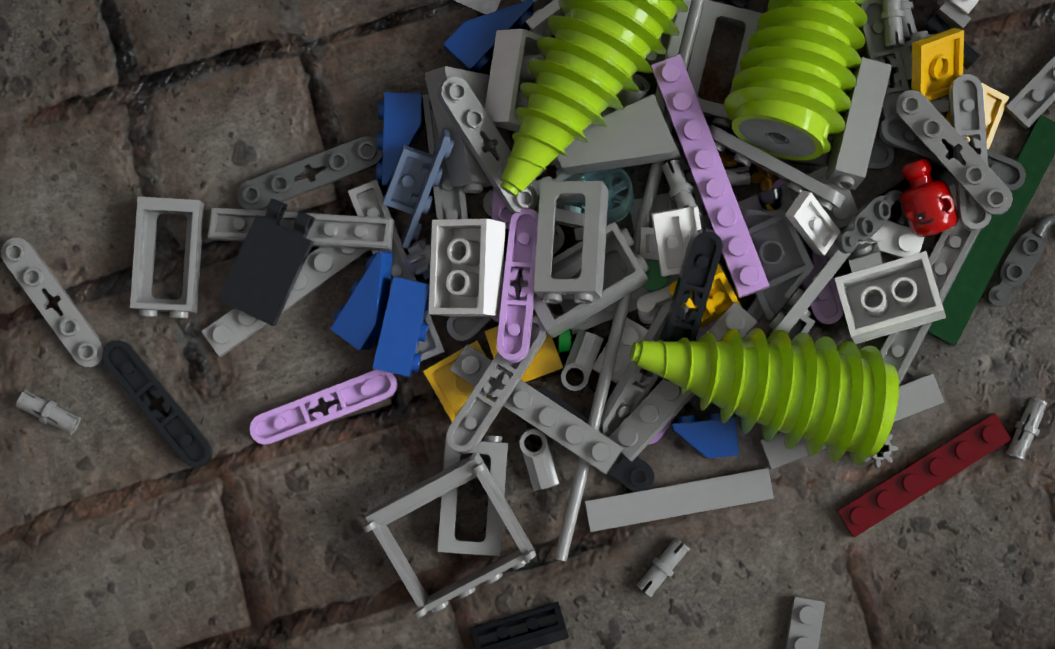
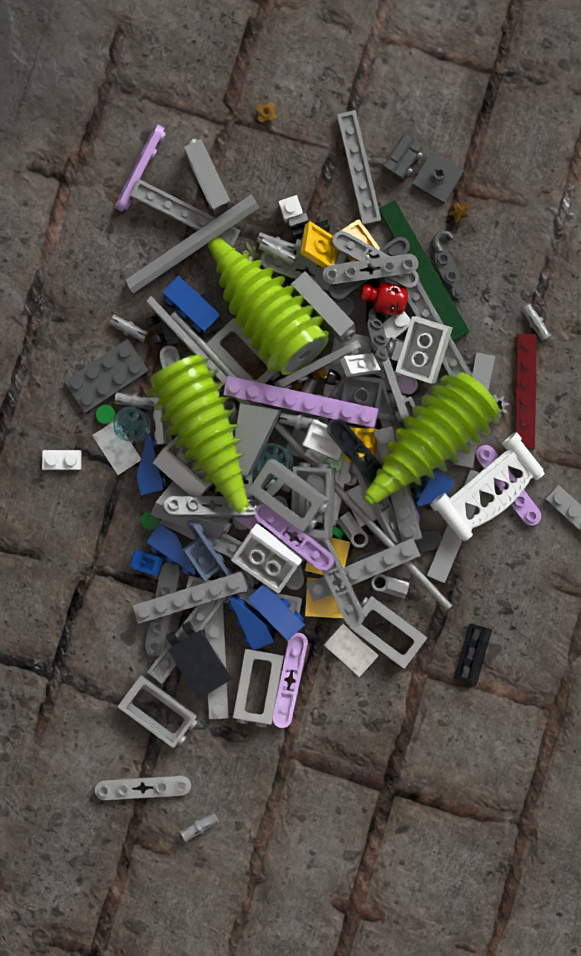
camera: 55 degrees left, 0 degrees up
black piece [102,340,213,468] -> none
light grey window [362,452,536,619] -> none
light grey pin [636,537,691,597] -> none
none -> blue bracket [130,549,163,577]
none -> light grey plate [133,572,248,624]
none -> green tile [141,511,161,530]
none -> light grey piece [233,649,284,727]
none -> flat silver sticker [324,624,378,677]
none -> white piece [430,432,544,541]
none -> lavender piece [476,445,541,526]

